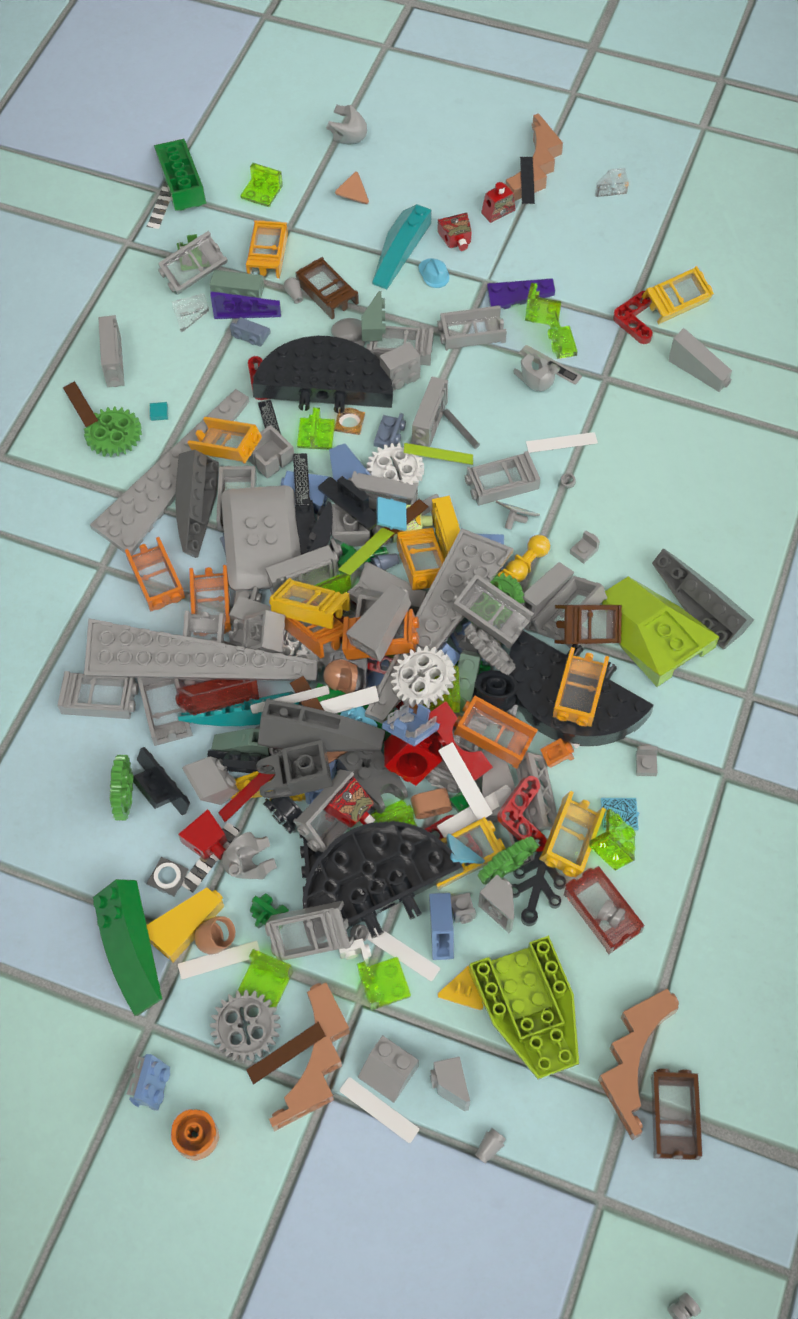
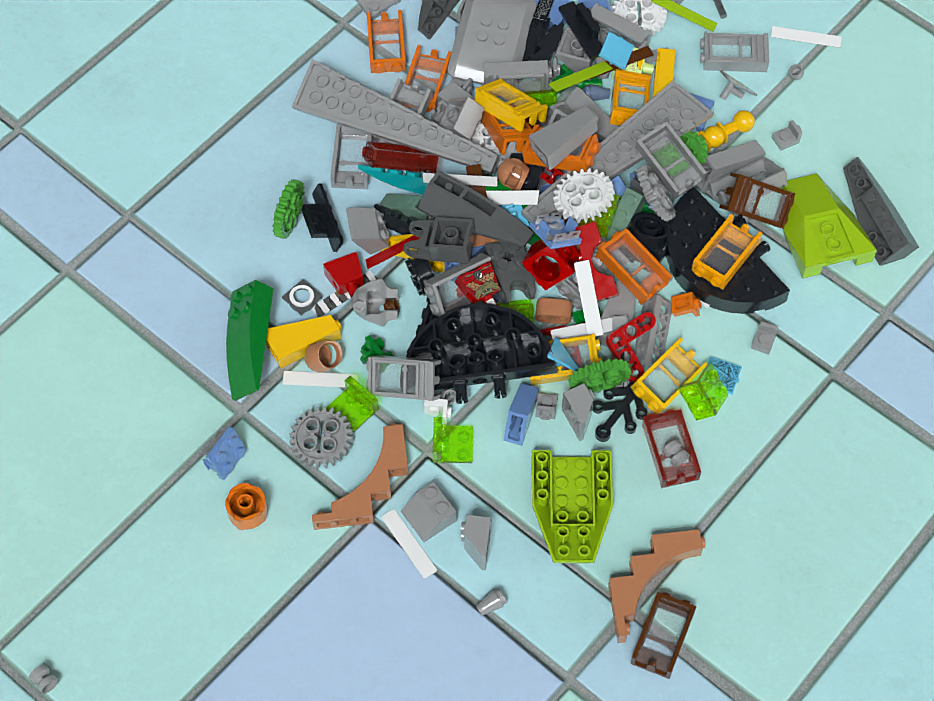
camera: 20 degrees right, 0 degrees up
light grey door [57,671,139,719] -> none
reddish brown sticker [246,1022,326,1085] -> none
white sticker [367,928,440,981] -> none
yellow piece [438,965,483,1010] -> none
none -> reddish brown plate [384,298,400,313]

